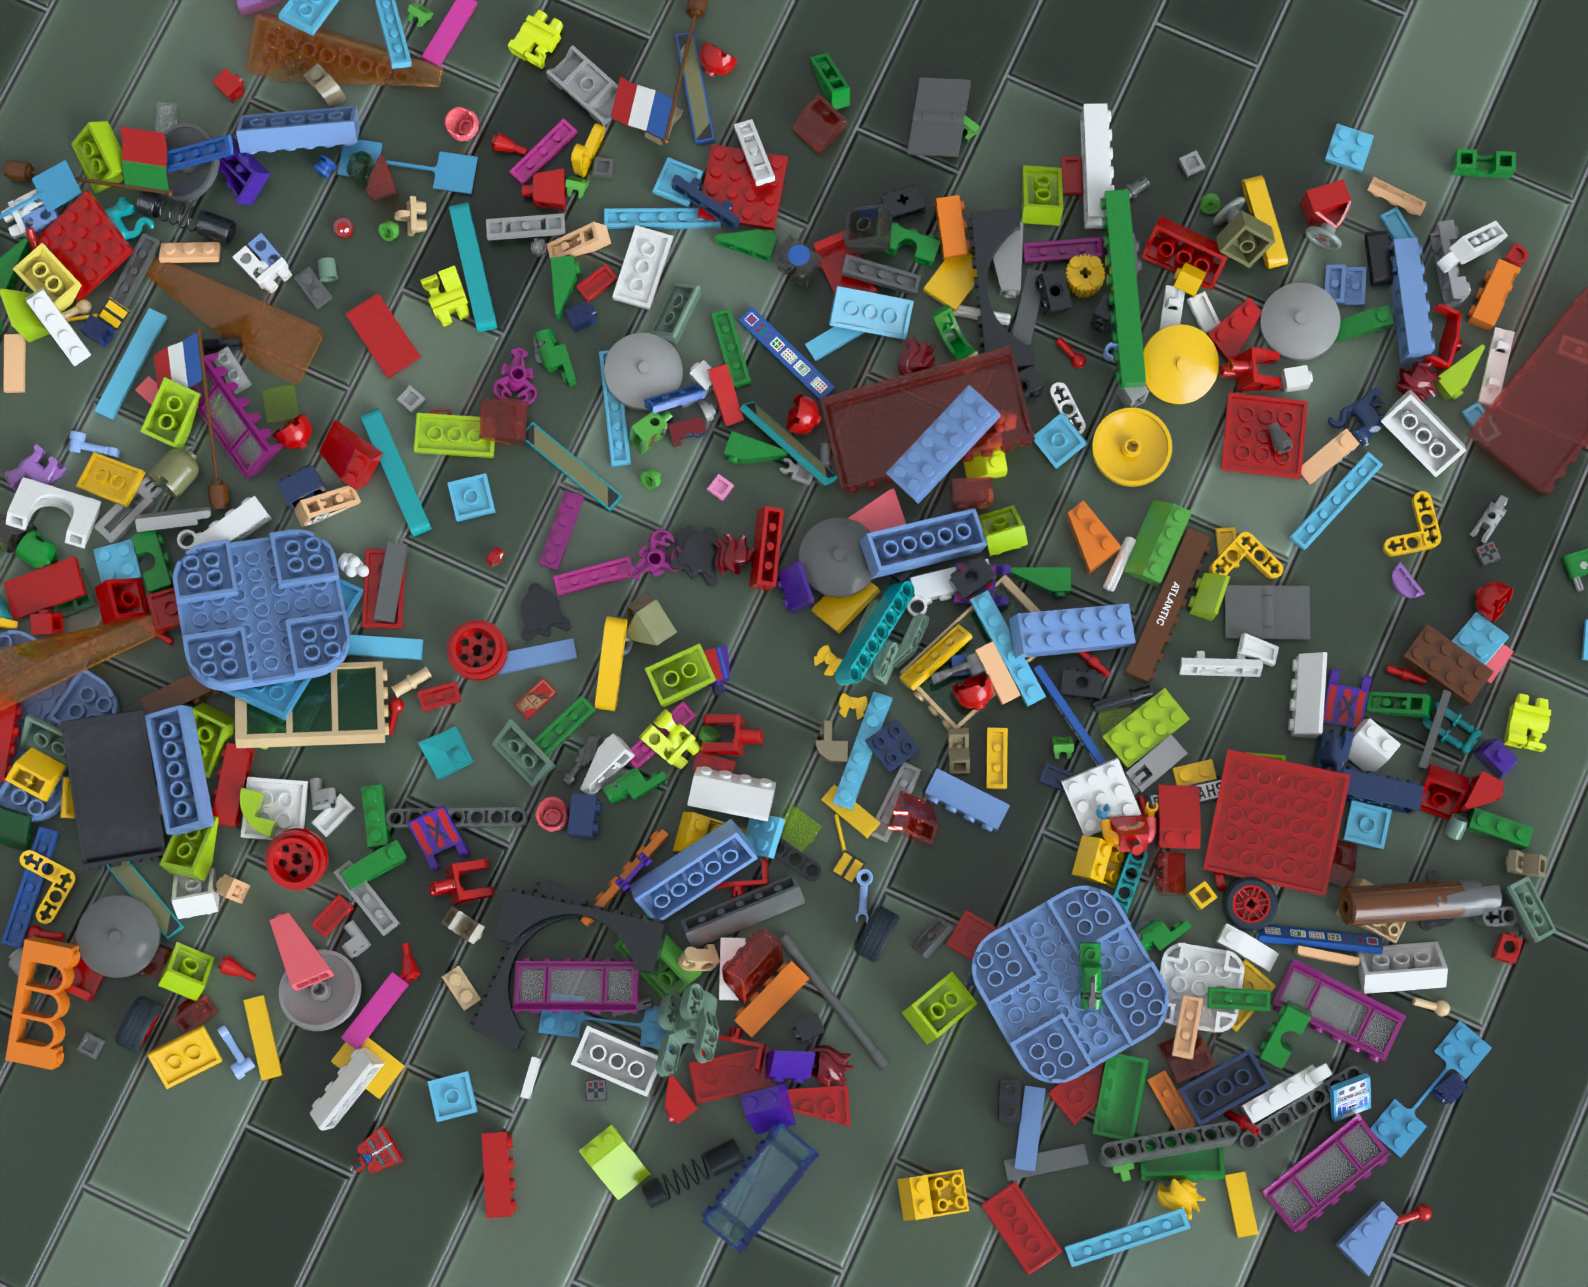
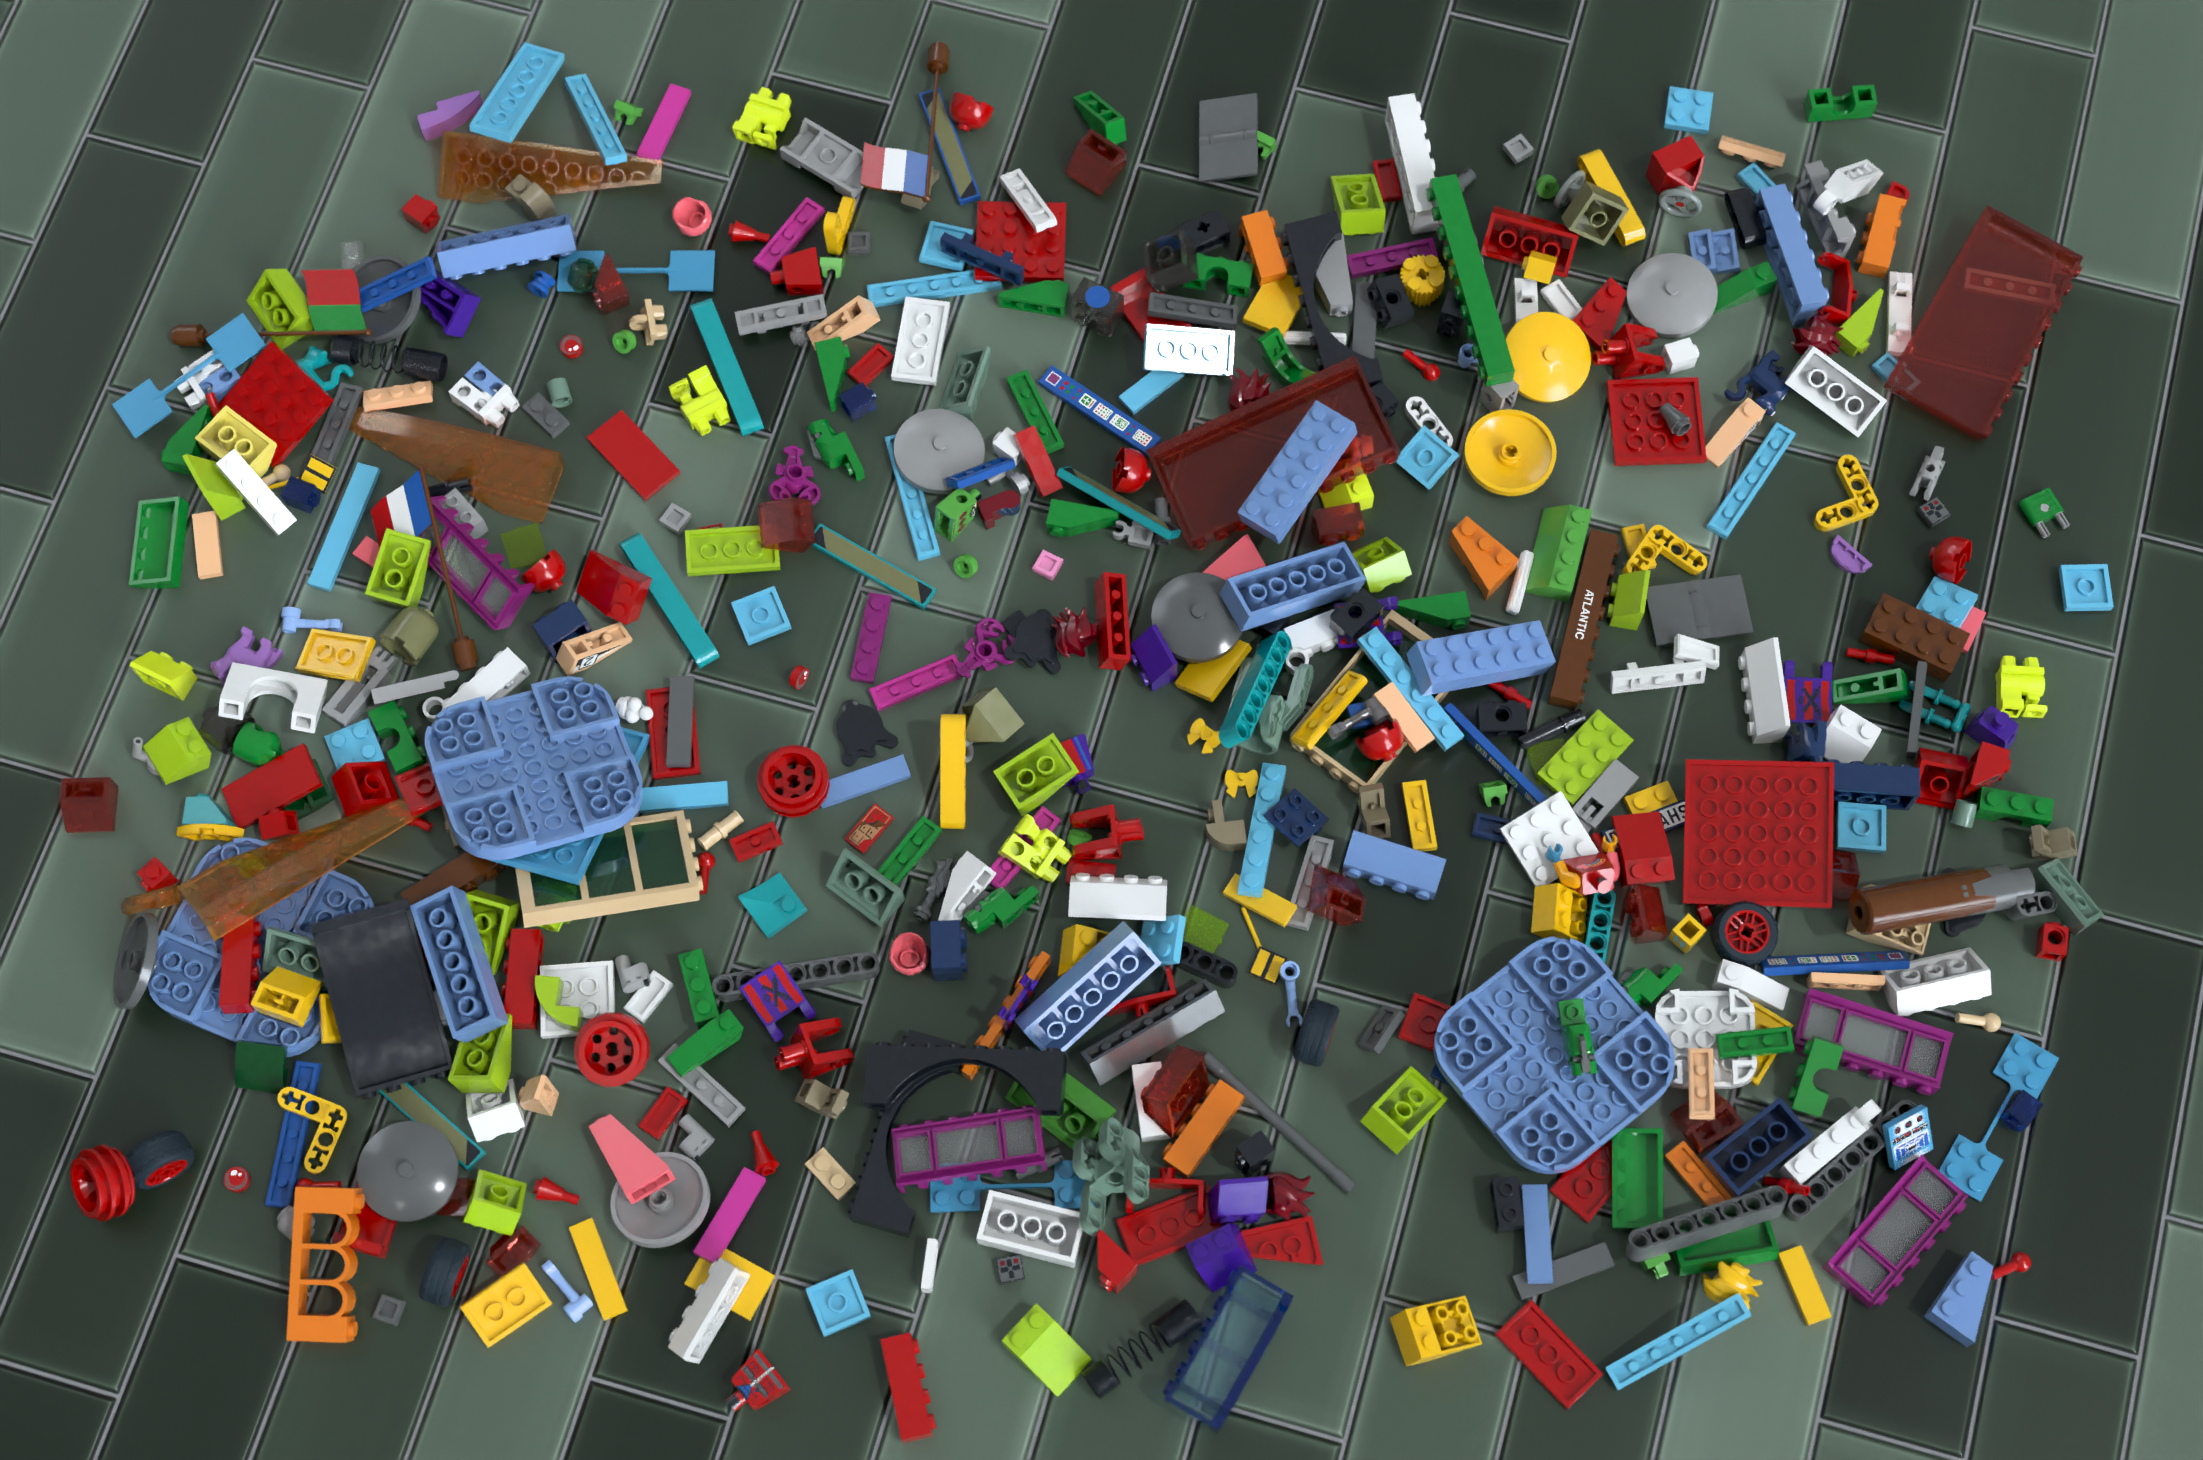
camera: 10 degrees left, 10 degrees down
tan leg [677,944,720,971] -> none

